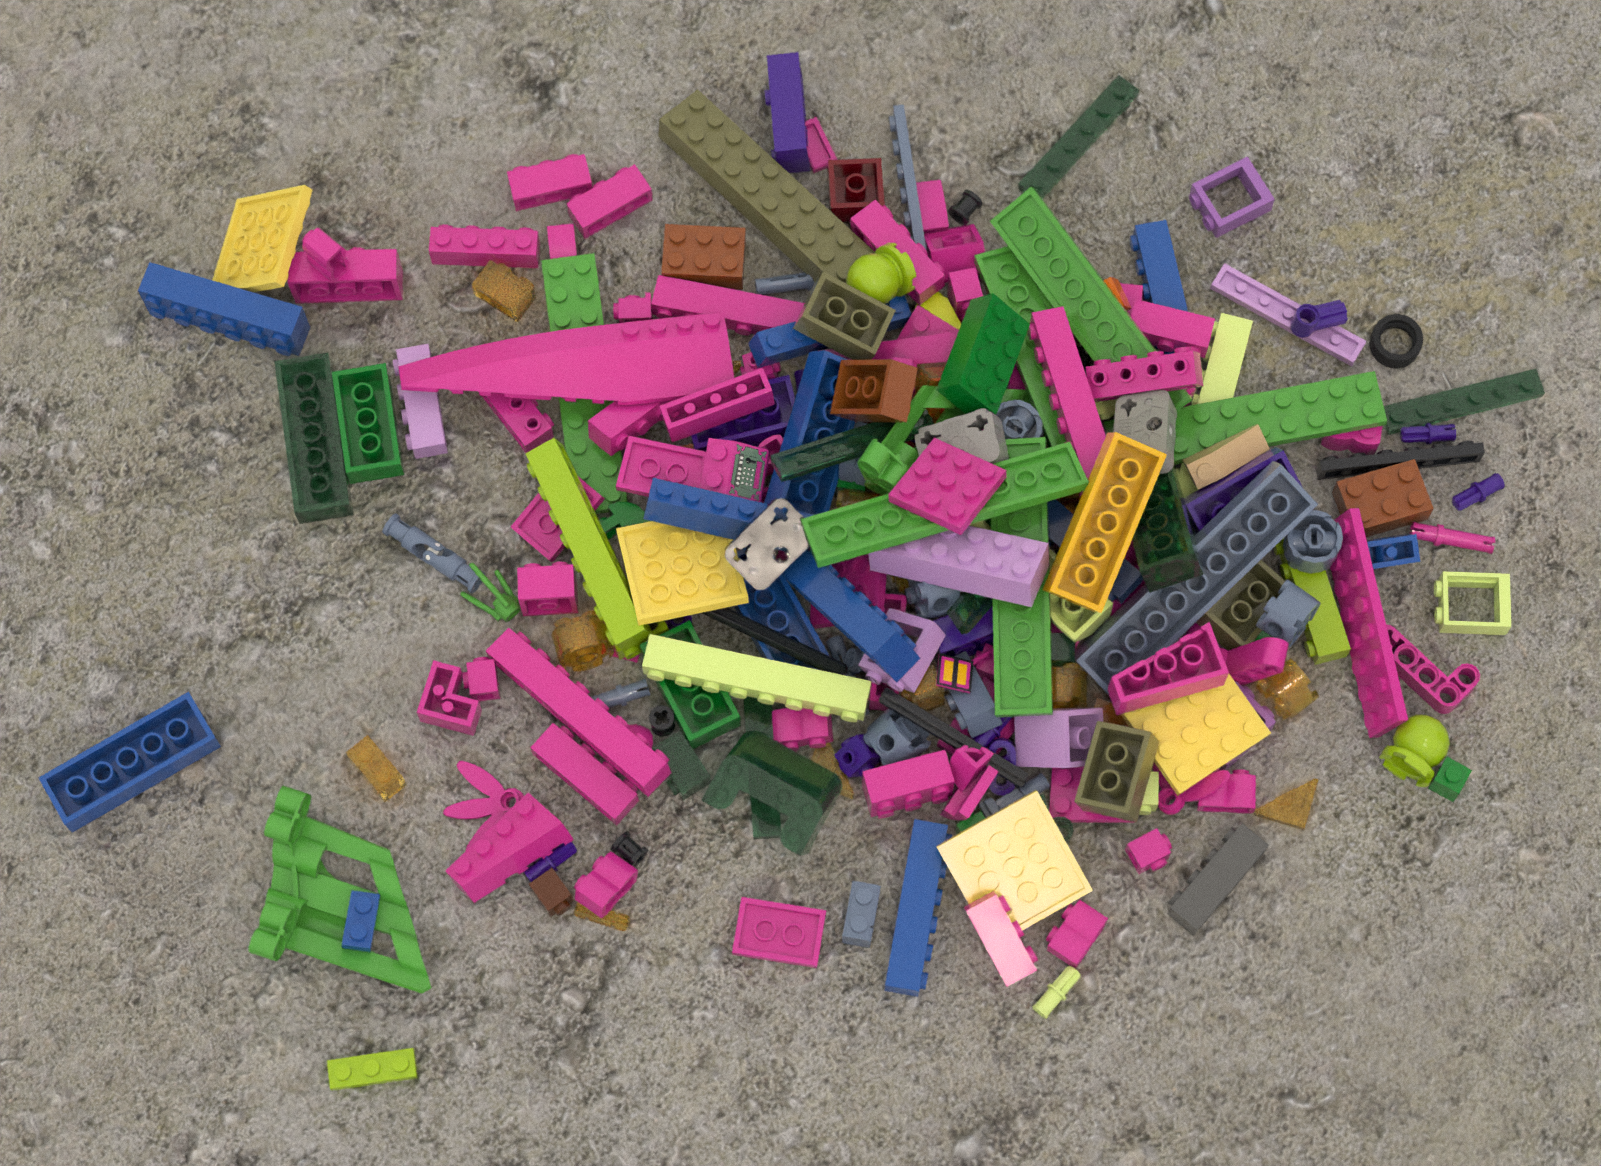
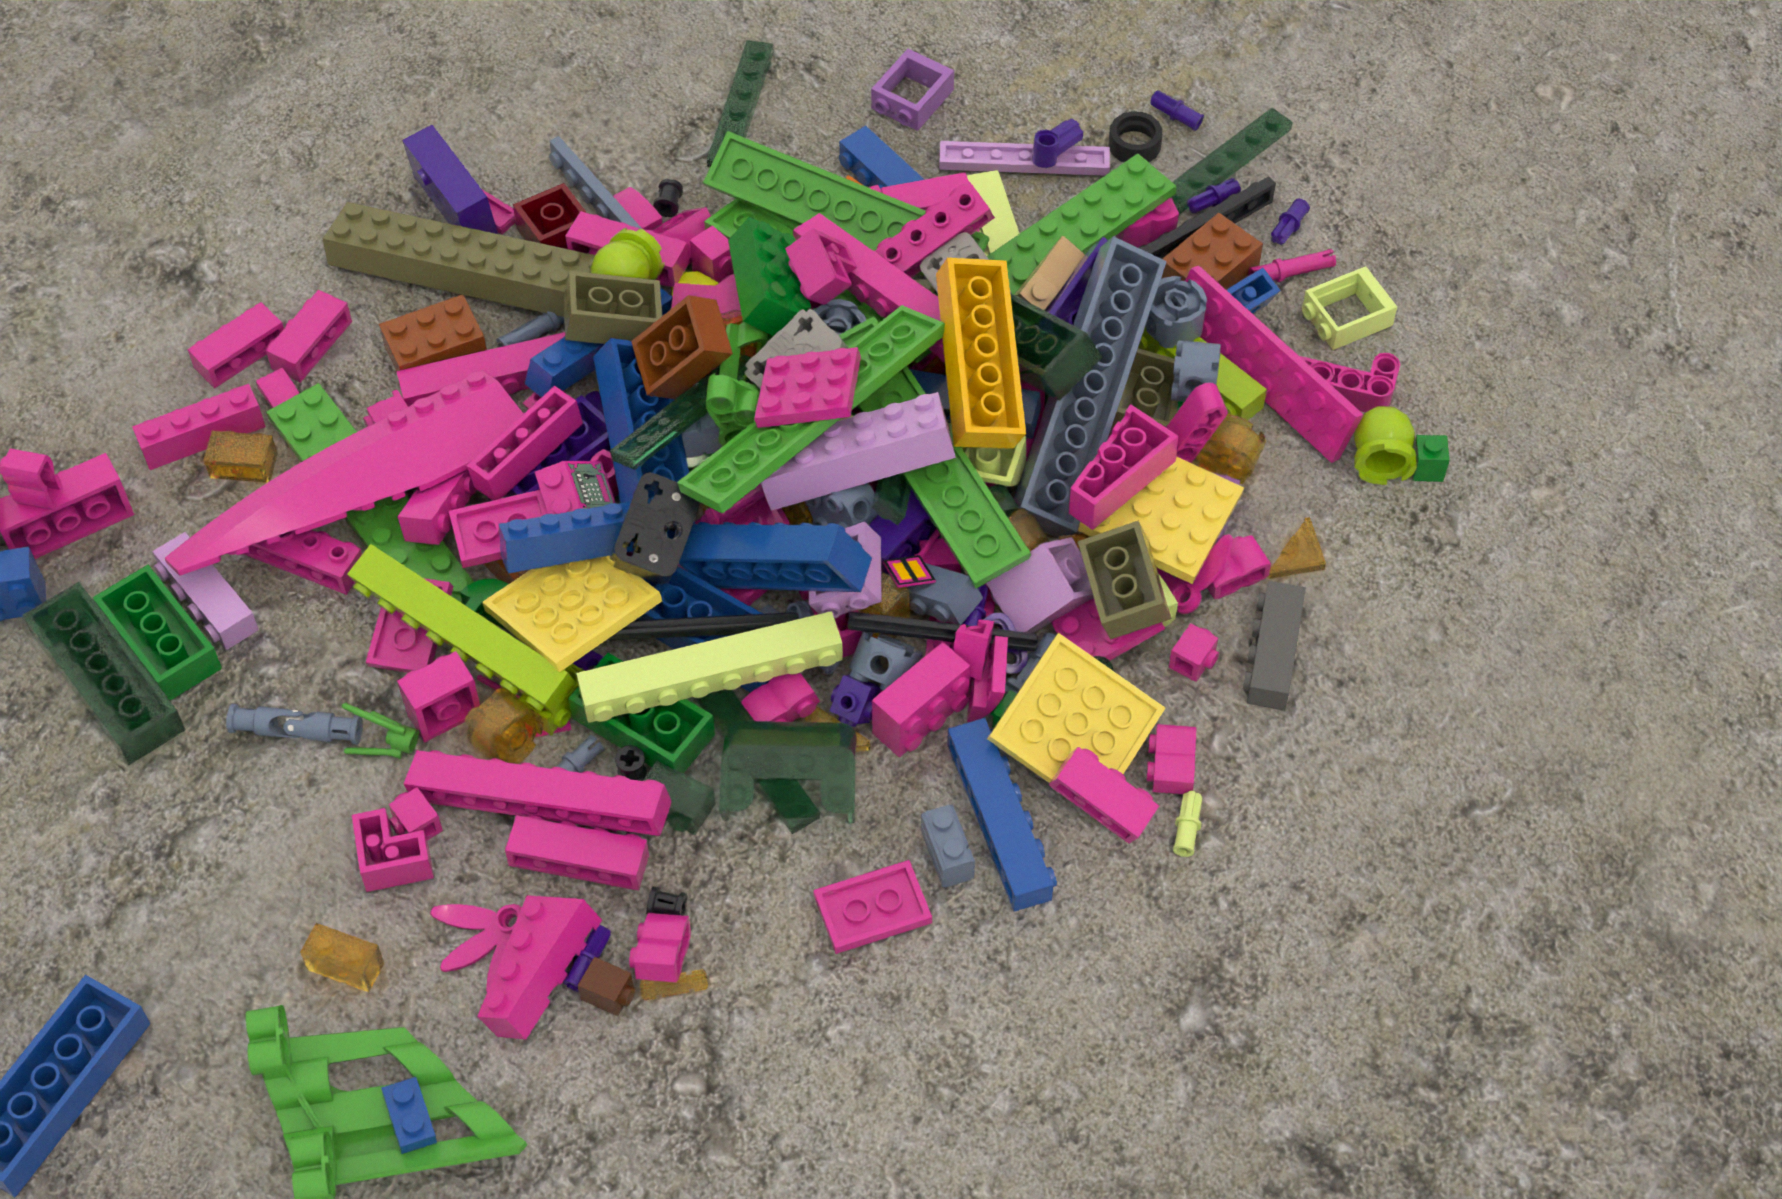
camera: 30 degrees left, 15 degrees down
none -> dark pink brick [785,228,857,305]
none -> dark purple axle [1150,90,1204,131]

